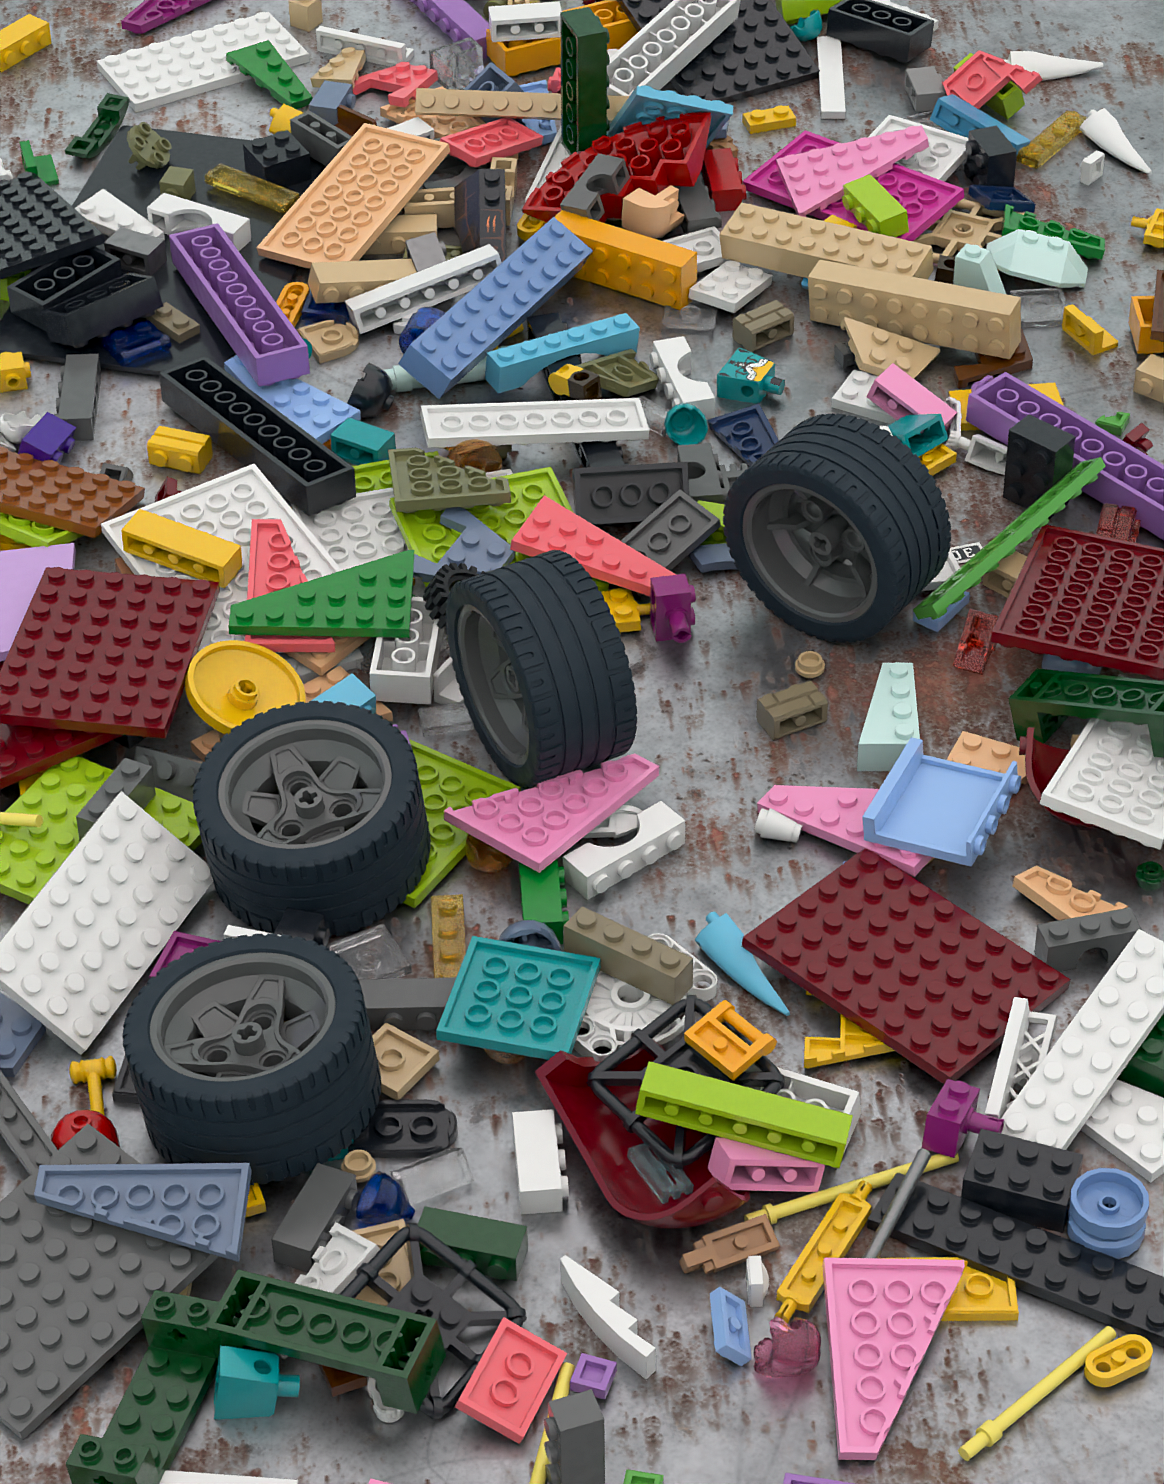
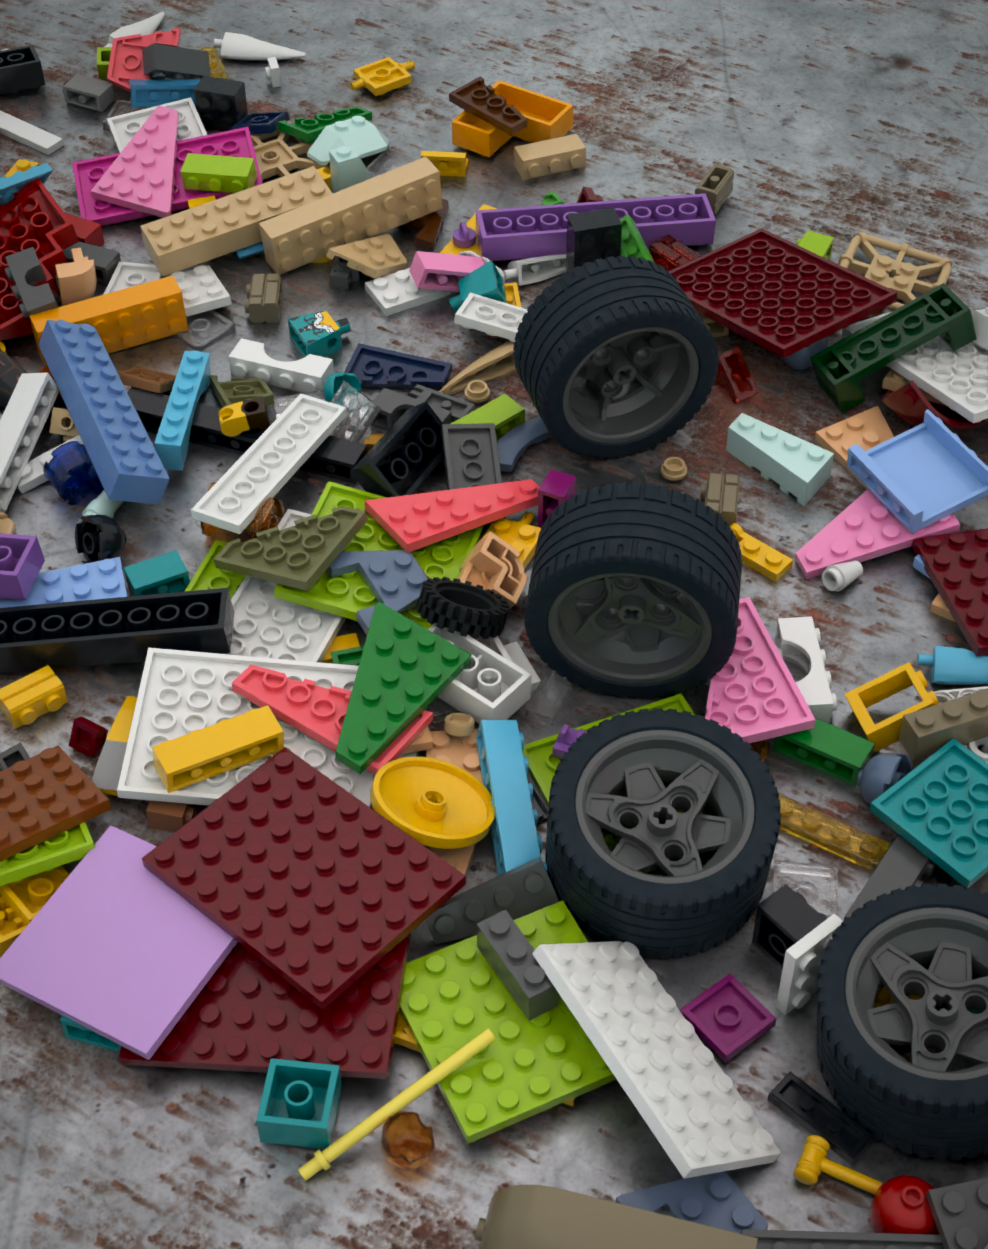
camera: 55 degrees left, 5 degrees up
none -> medium nougat tile [117,367,176,393]
none -> dark grey brick [142,44,211,79]
none -> clear plate [331,381,381,443]
none -> tan tile [444,713,475,737]
none -> yellow plate [730,523,793,582]
none -> yellow window [845,662,940,752]

